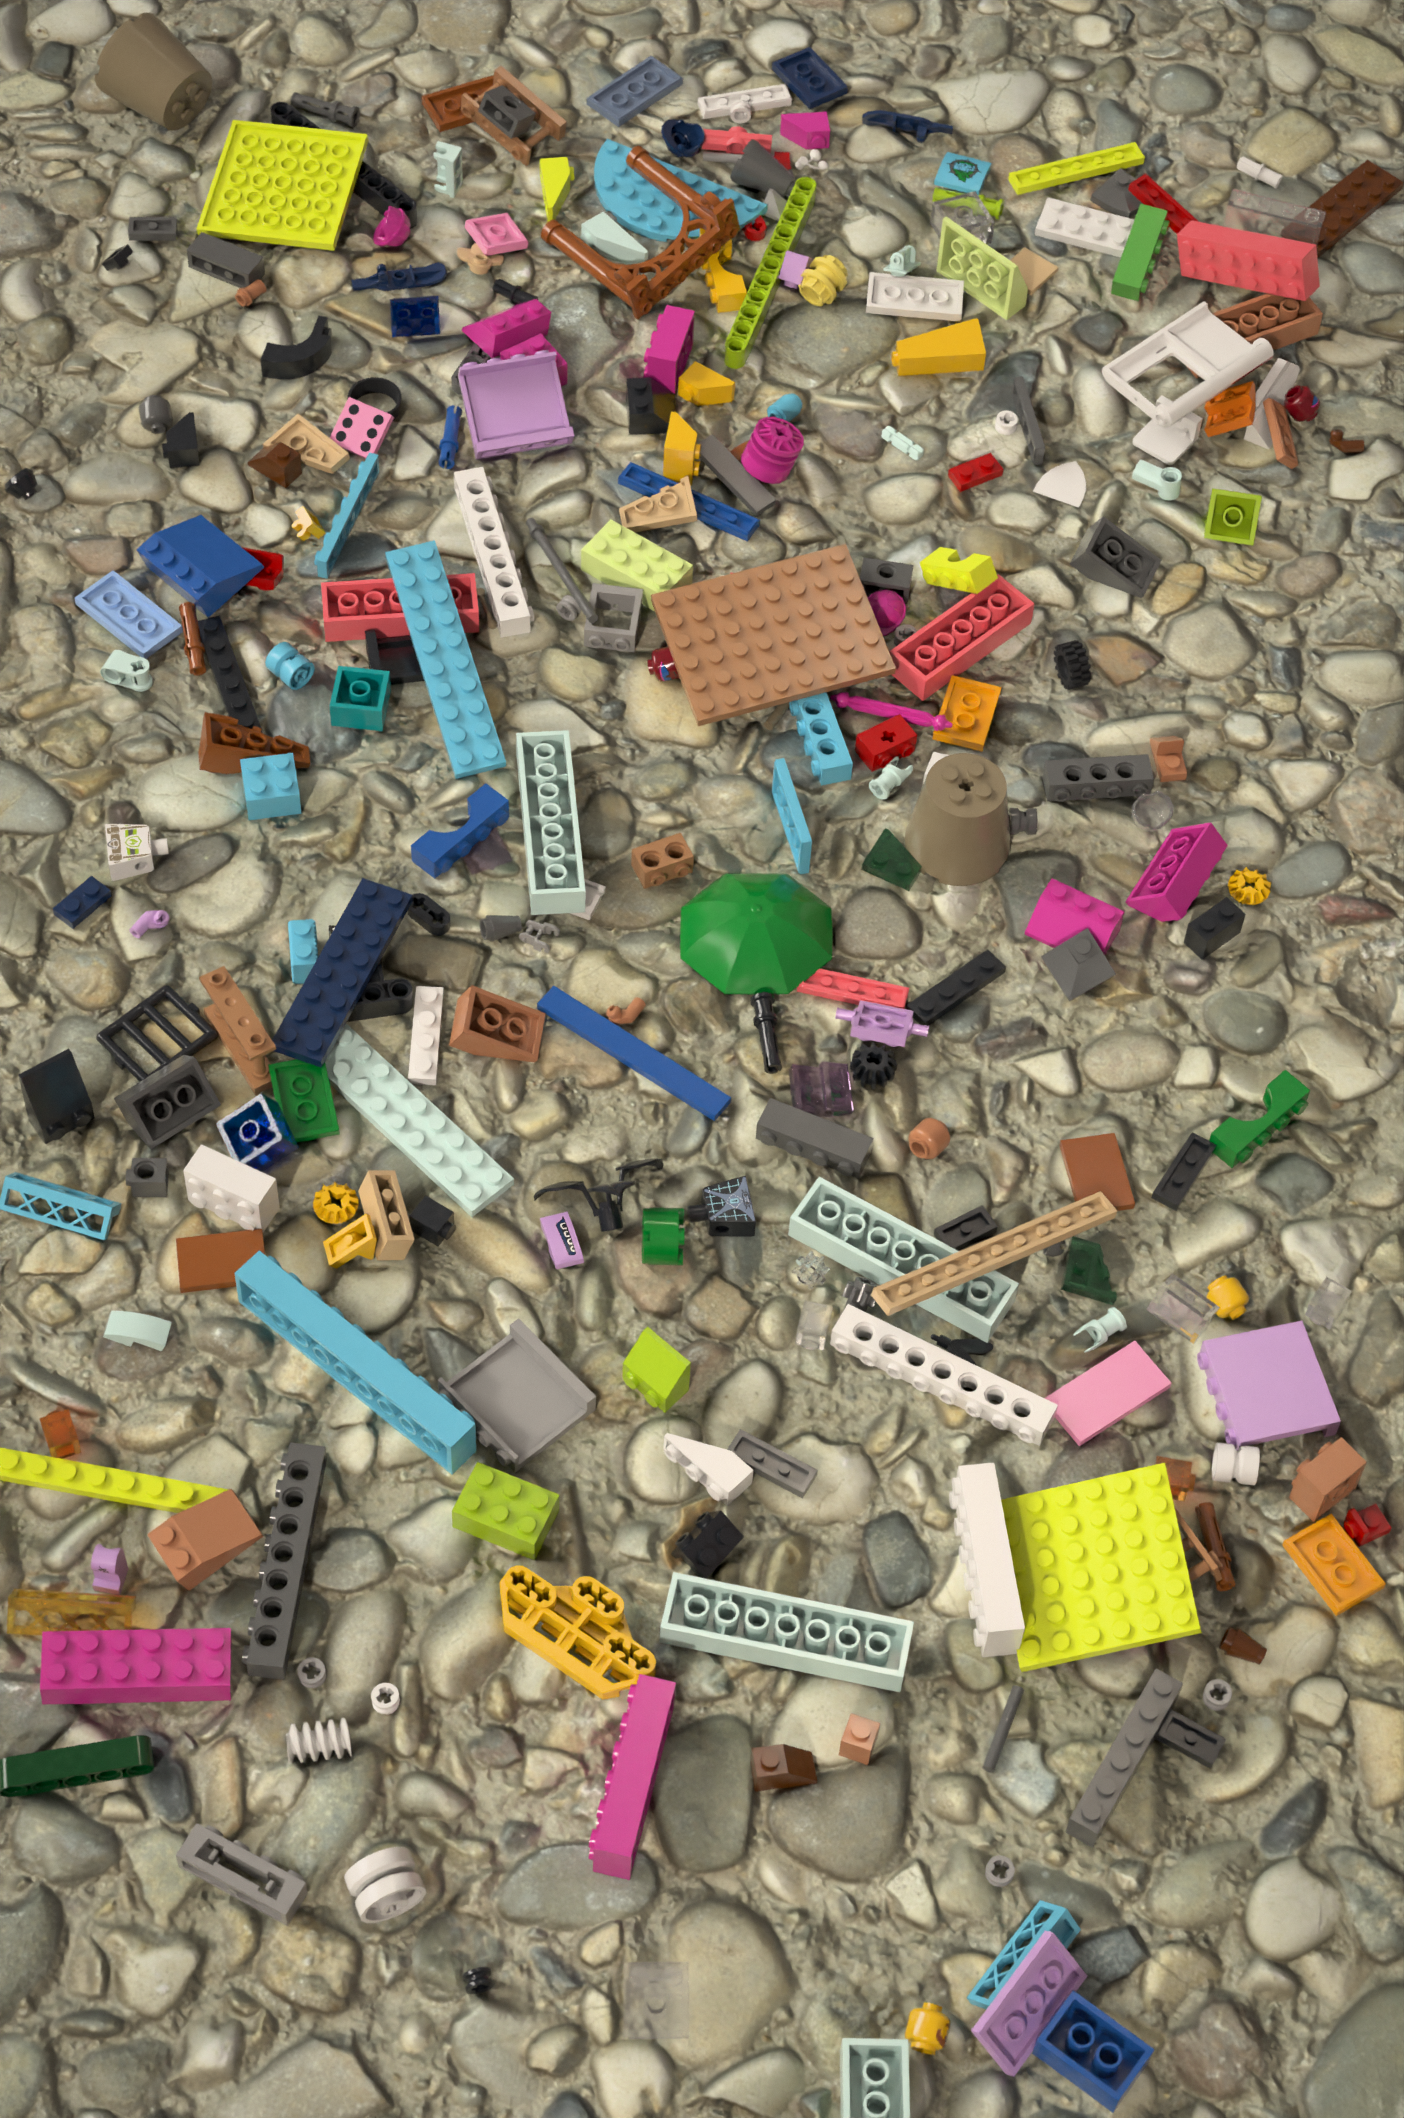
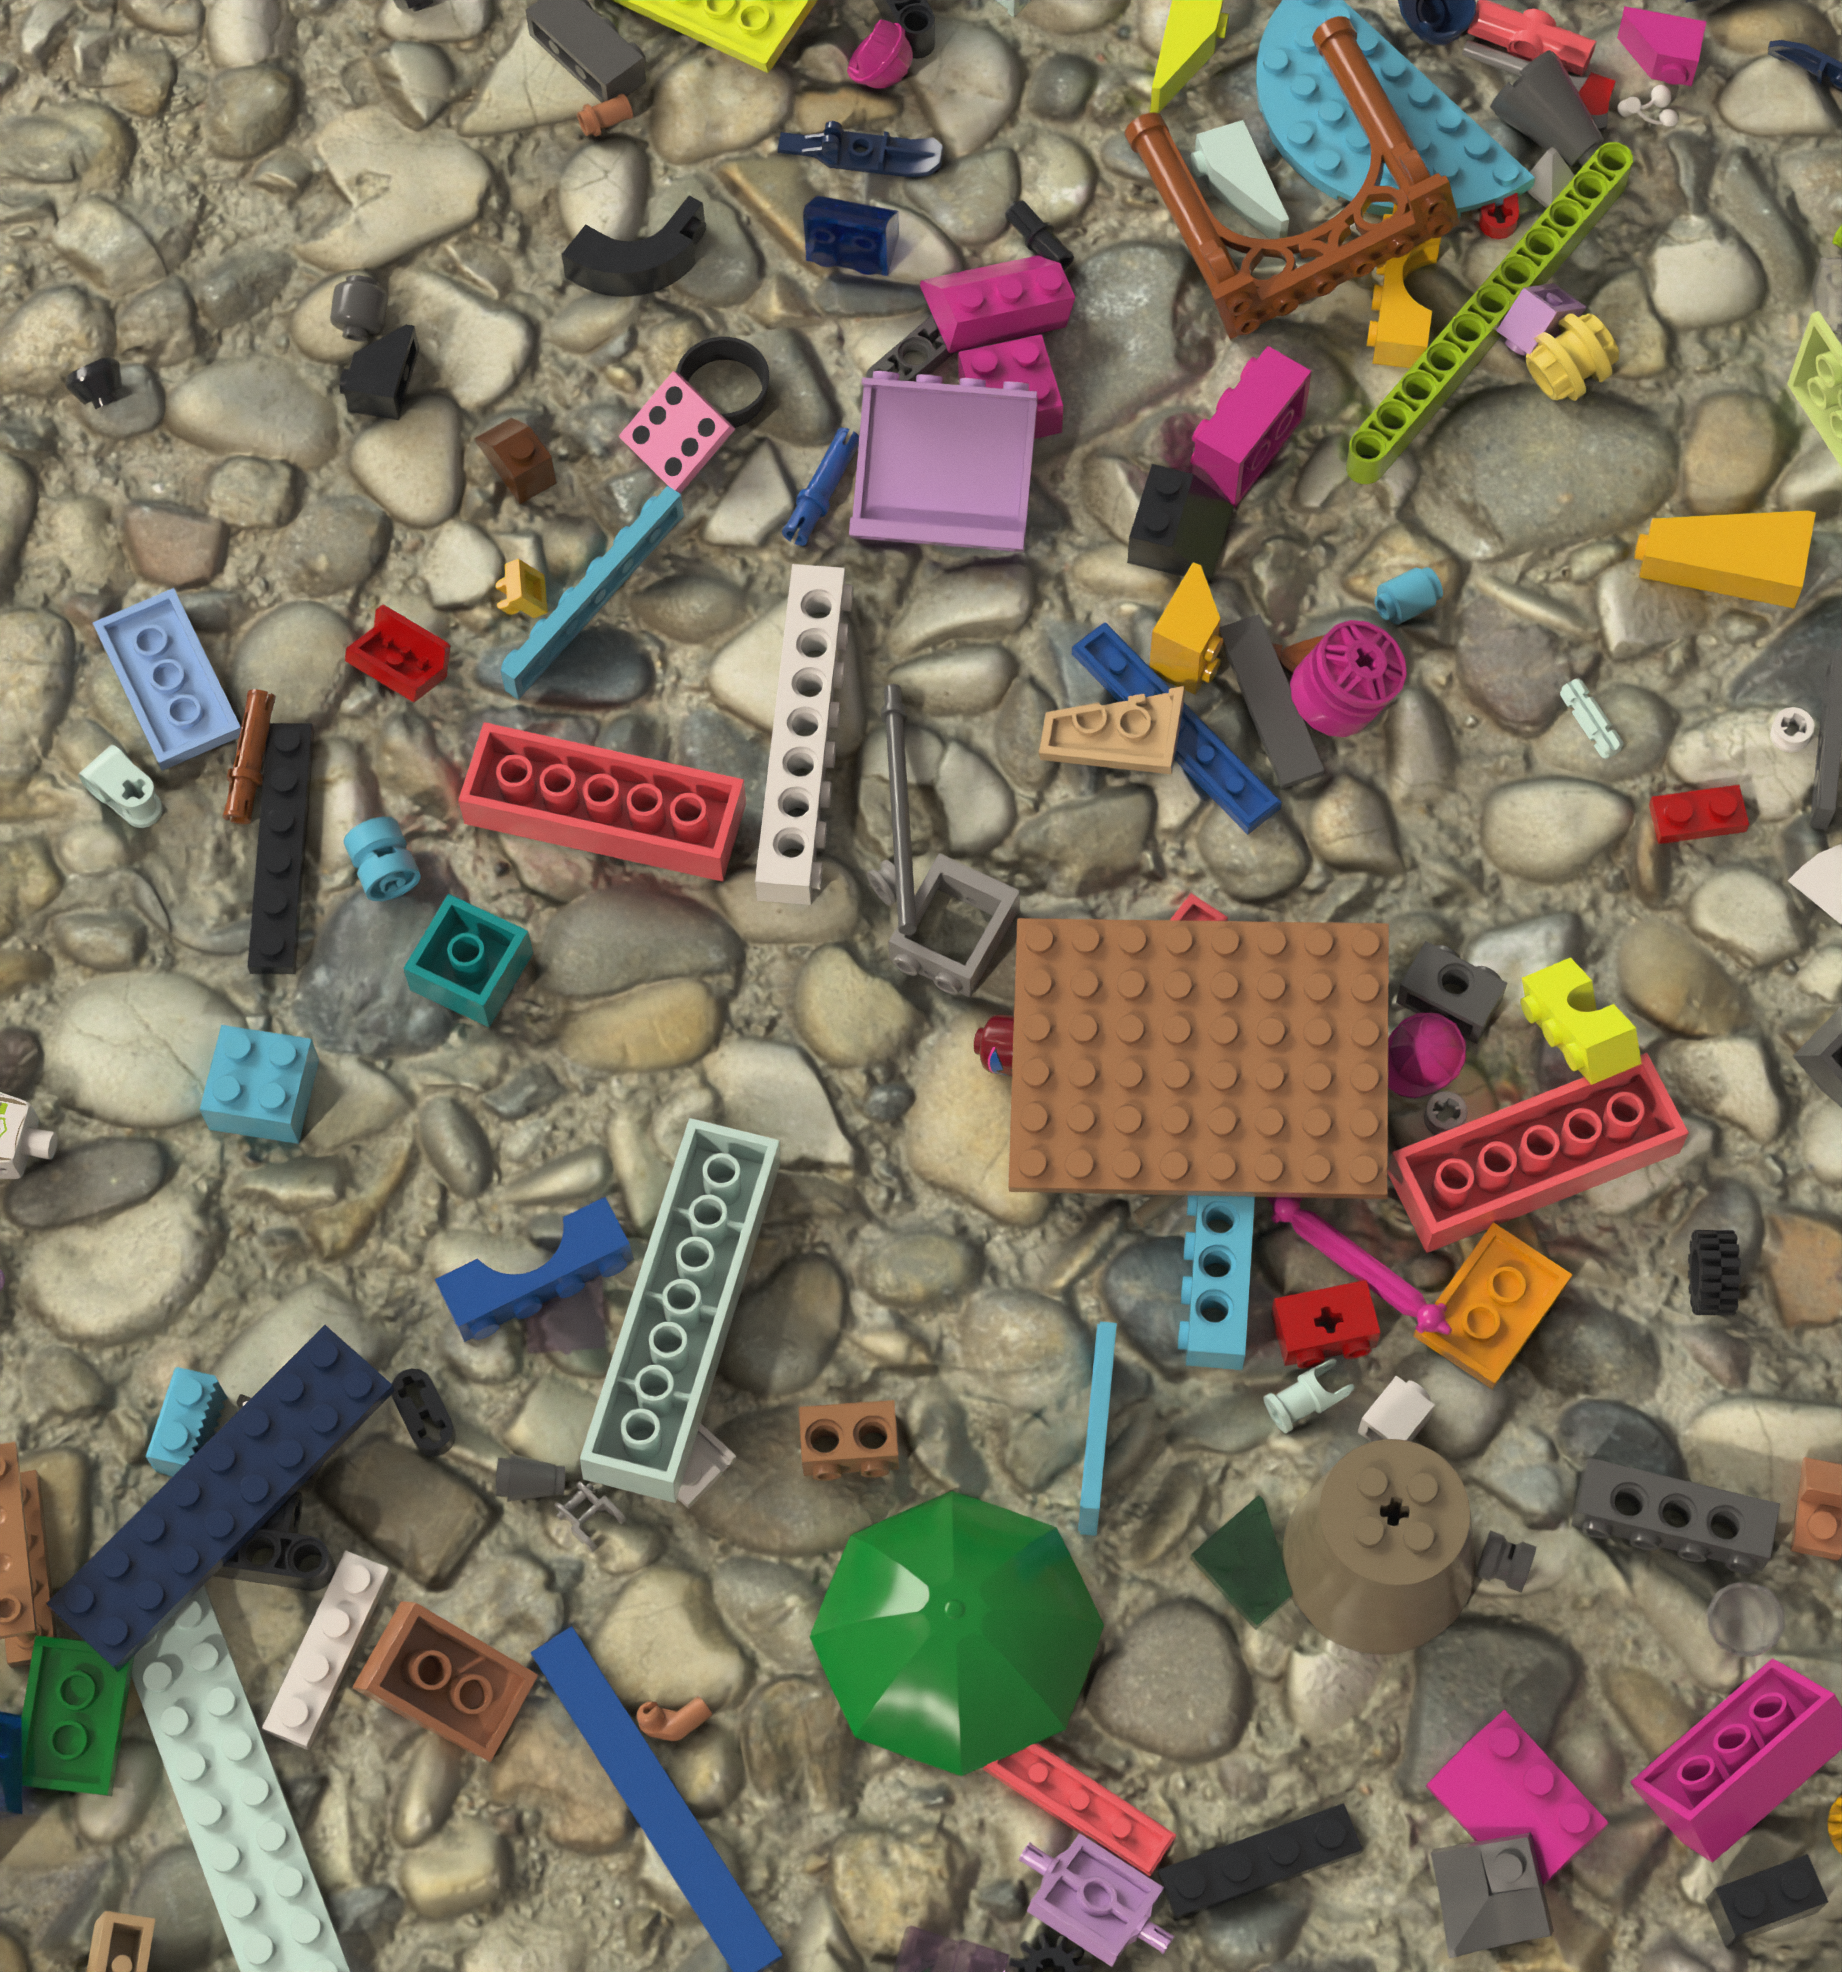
camera: 25 degrees right, 10 degrees up
blue slope [136,515,264,618] -> none
dark orange wedge [198,712,310,774] -> none
tan wing [263,414,350,474] -> none
yellow gear [313,1181,359,1224] -> none
black panel [365,630,424,685] -> none
medium azure plate [385,540,506,779] -> none
tan plate [457,243,504,275] -> none
bright pink tile [465,213,528,256] -> none
dark tan hinge [476,588,497,629] -> none
yellowish green brick [581,519,693,611] -> none
yellow slope [678,361,735,406] -> none
black pin [750,992,782,1074] -> none
white plate [866,272,964,322] -> none
light aqua hinge [883,245,921,277] -> none

